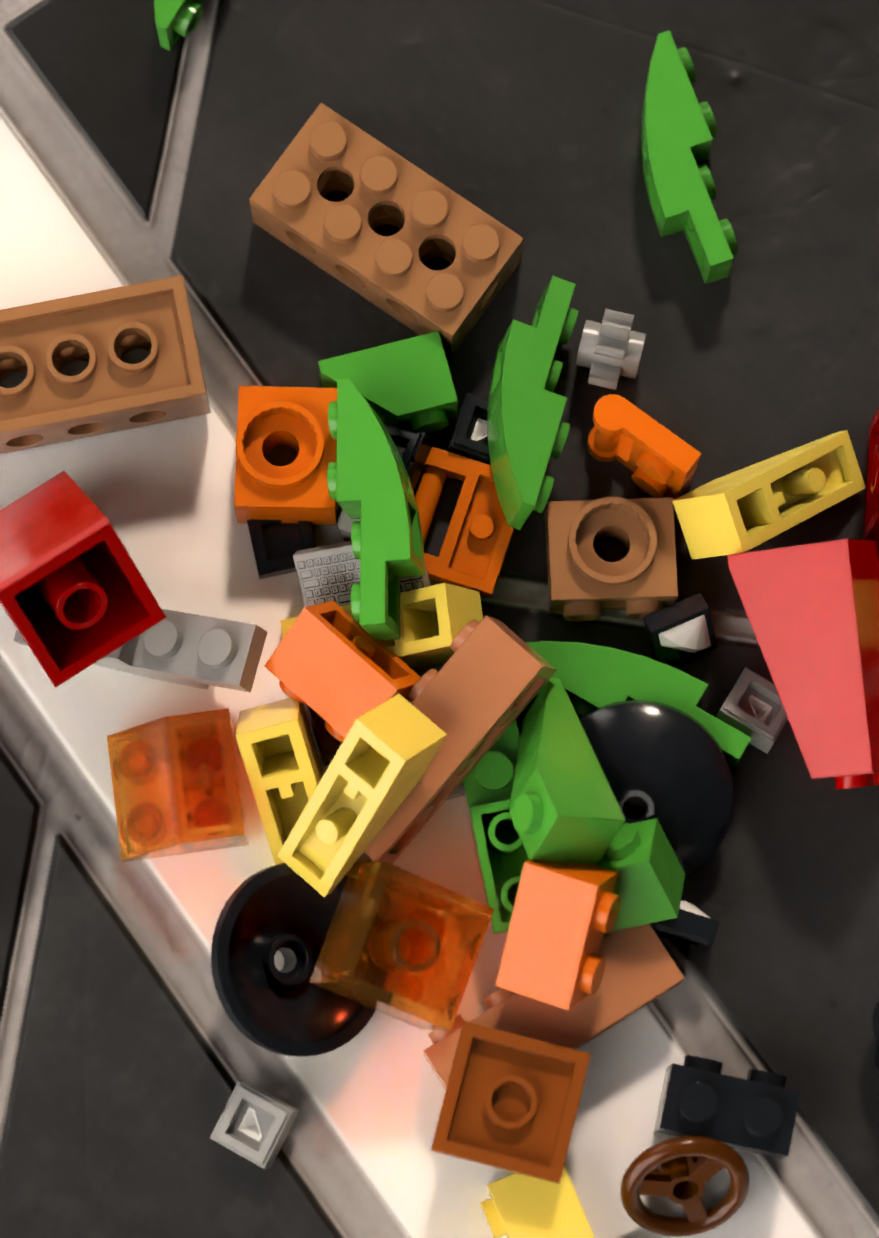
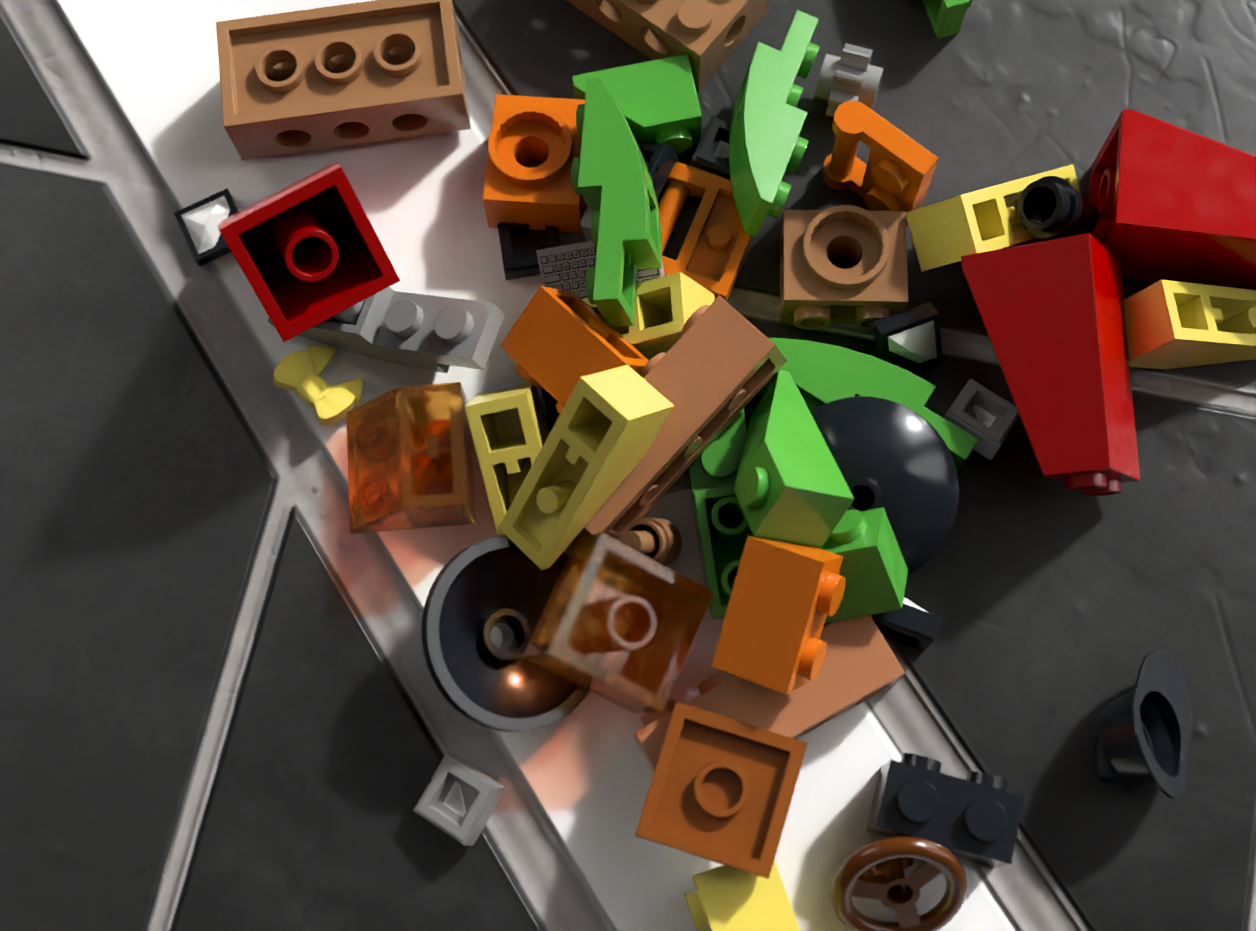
camera: 10 degrees right, 5 degrees down
none -> light yellow piece [273,345,364,426]
none -> medium nougat cylinder [618,518,682,569]
none -> black cone [1017,176,1099,238]

